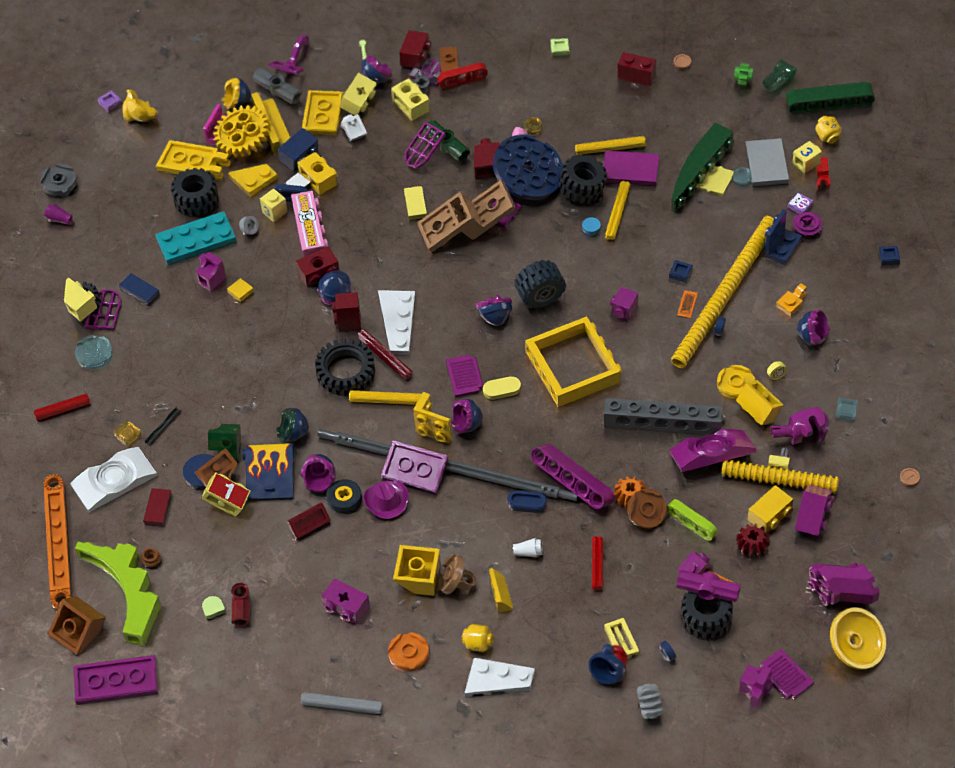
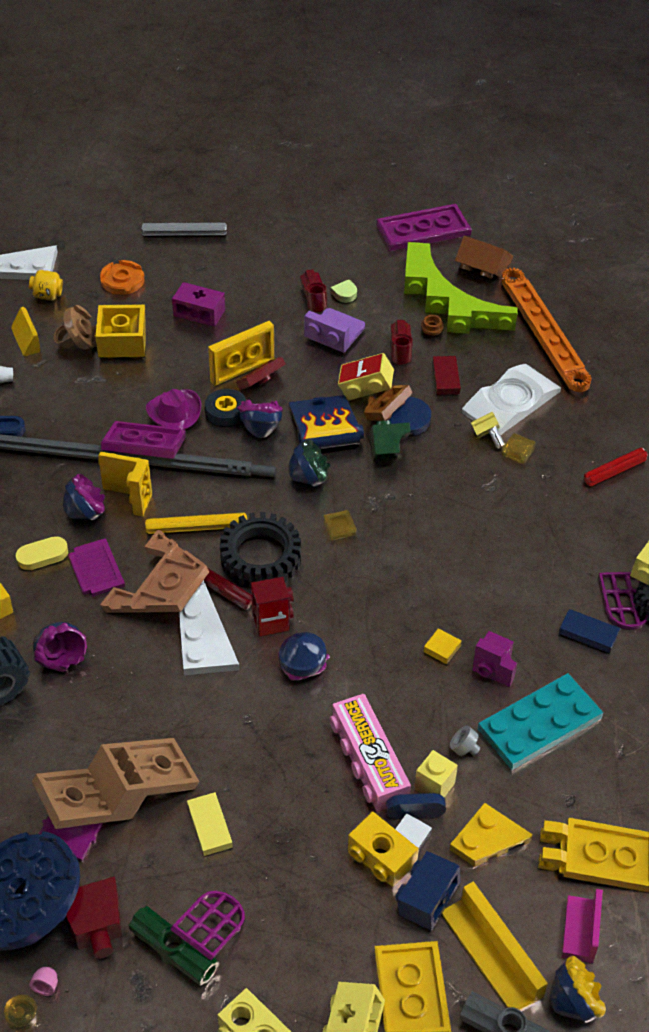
camera: 165 degrees right, 5 degrees down
clear light blue tile [74,335,113,369] -> none
pearl dark grey piece [145,406,181,446] -> none
black tyre [171,168,219,216] -> none
yellow gear [213,105,271,157] -> none
dark red brick [295,246,340,287] -> none
white bracket [340,115,367,142] -> none
none -> nougat wing [100,530,209,613]
none -> yellow tile [208,321,274,386]
none -> medium lavender bracket [304,308,365,353]
none -> clear yellow tile [324,510,356,541]
none -> dark red piece [390,320,413,365]
none -> light yellow piece [471,411,505,449]

